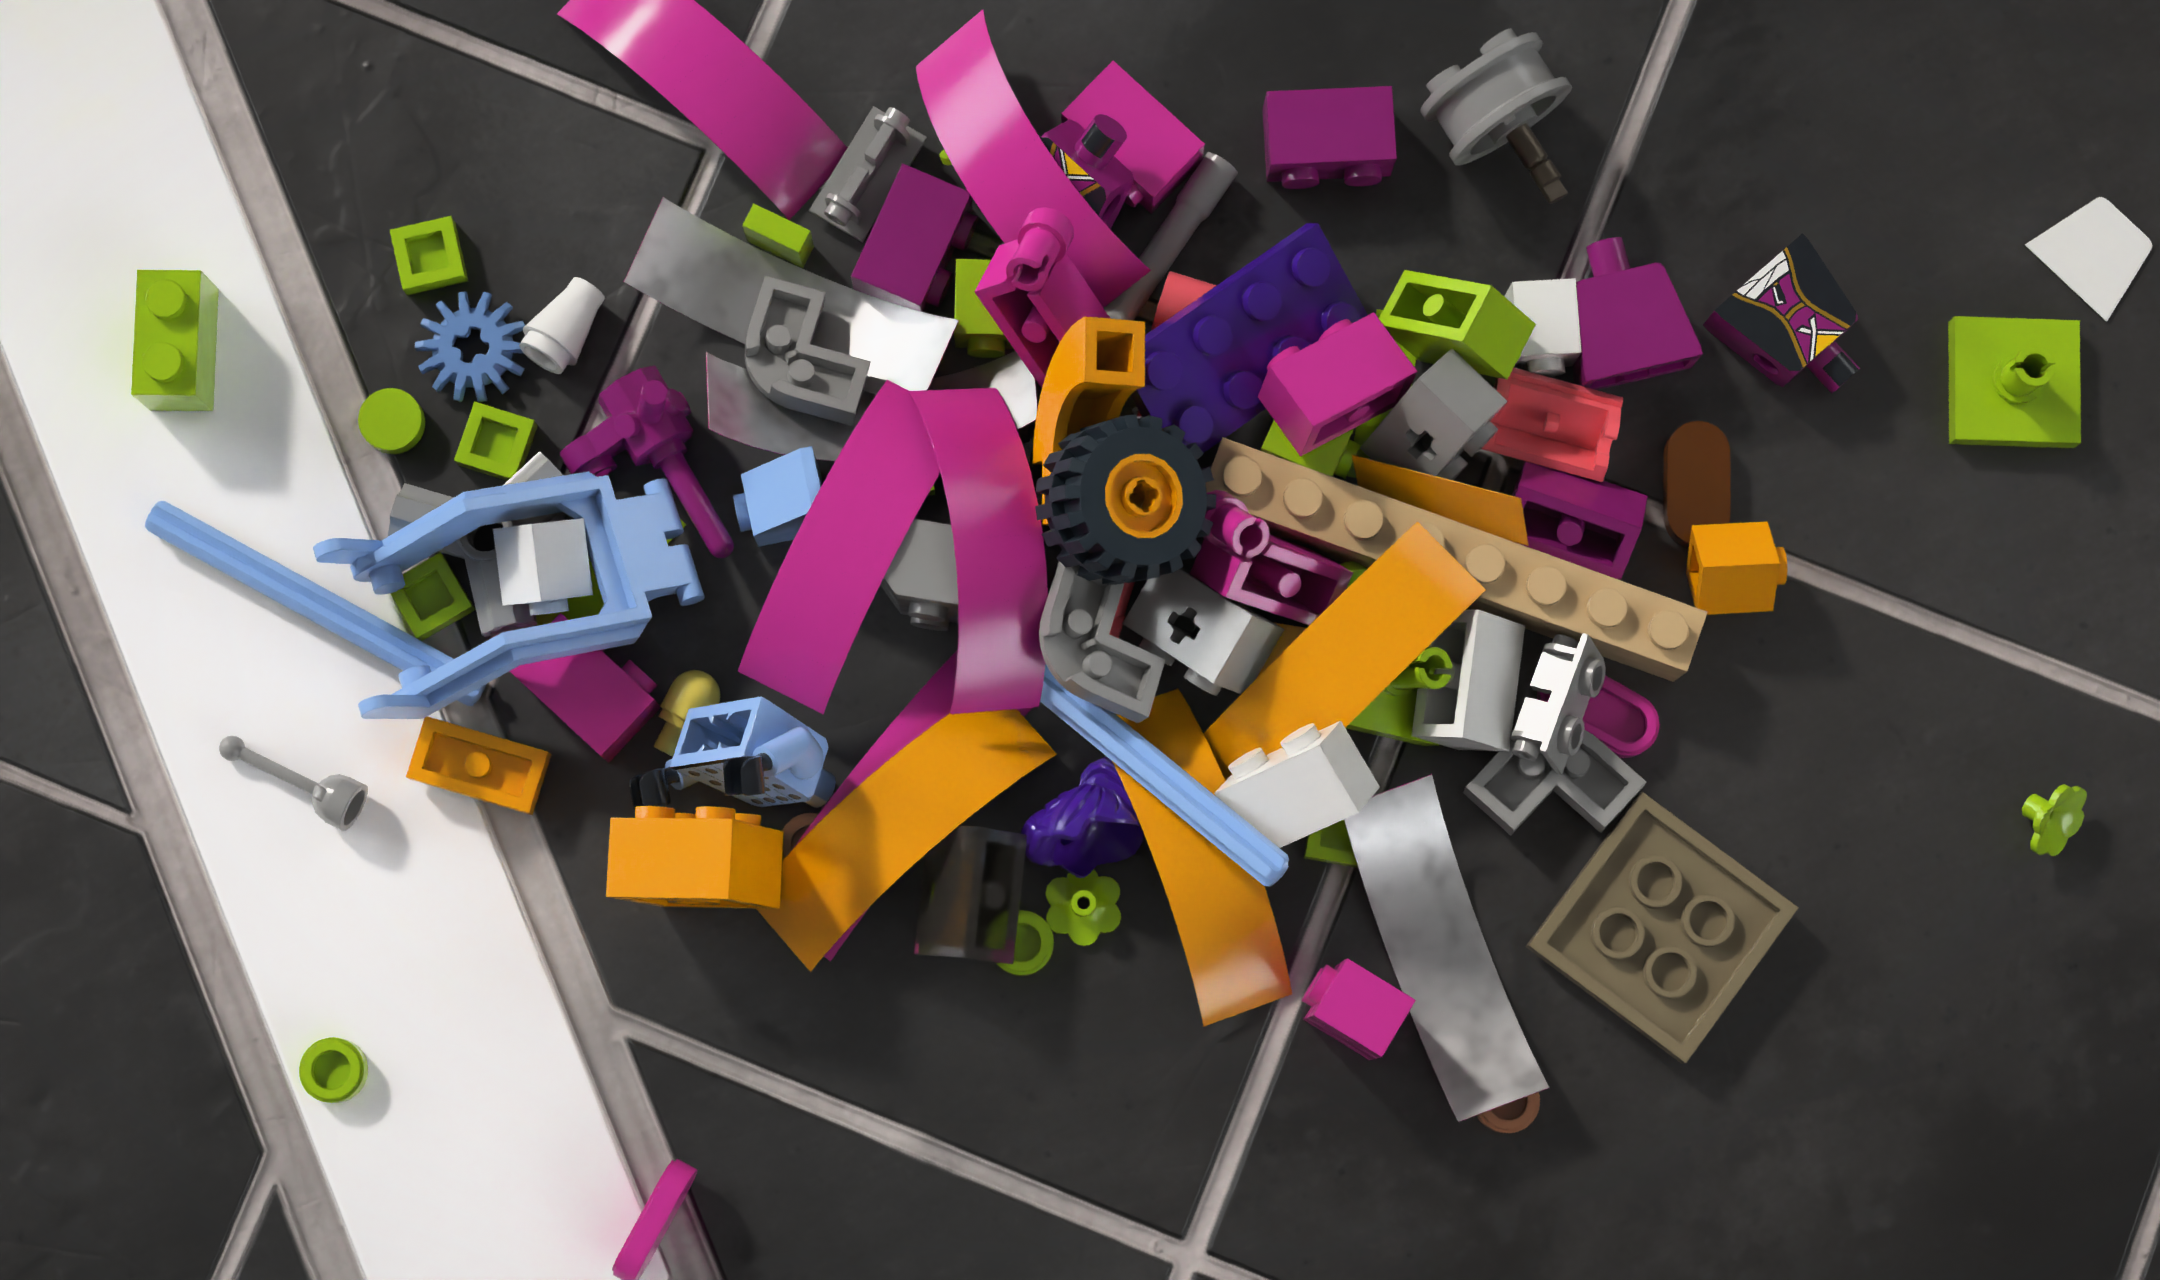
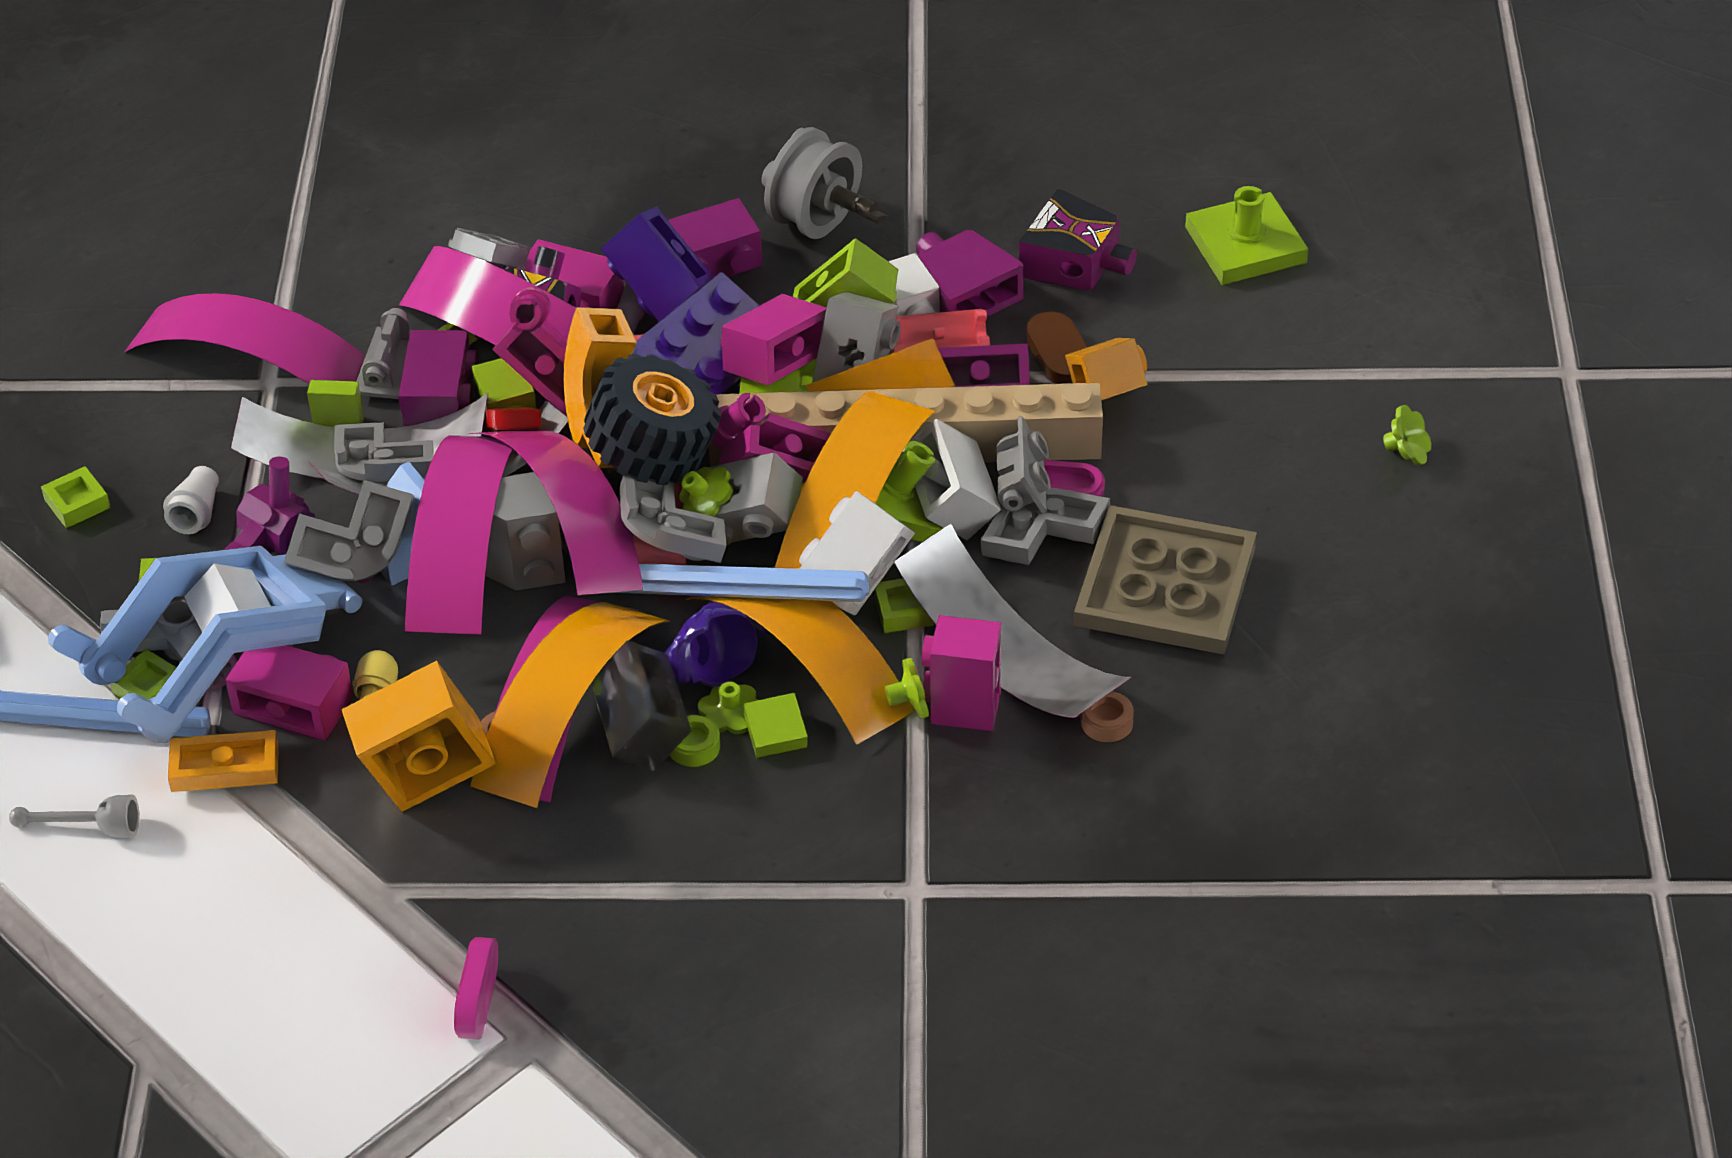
camera: 15 degrees left, 35 degrees down
lime tile [299,1037,368,1103] -> none
lime tile [358,388,425,454] -> none
medium blue gear [415,291,525,403] -> none
light blue torso [629,696,836,810] -> none
white sticker [2025,197,2153,322] -> none
none -> light grey plate [284,480,415,581]
none -> light grey plate [448,227,531,270]
none -> red tile [486,407,541,430]
none -> dark purple brick [600,206,714,322]
none -> lime plant [679,466,733,517]
none -> lime tile [744,693,808,758]
none -> lime plant [885,658,929,719]

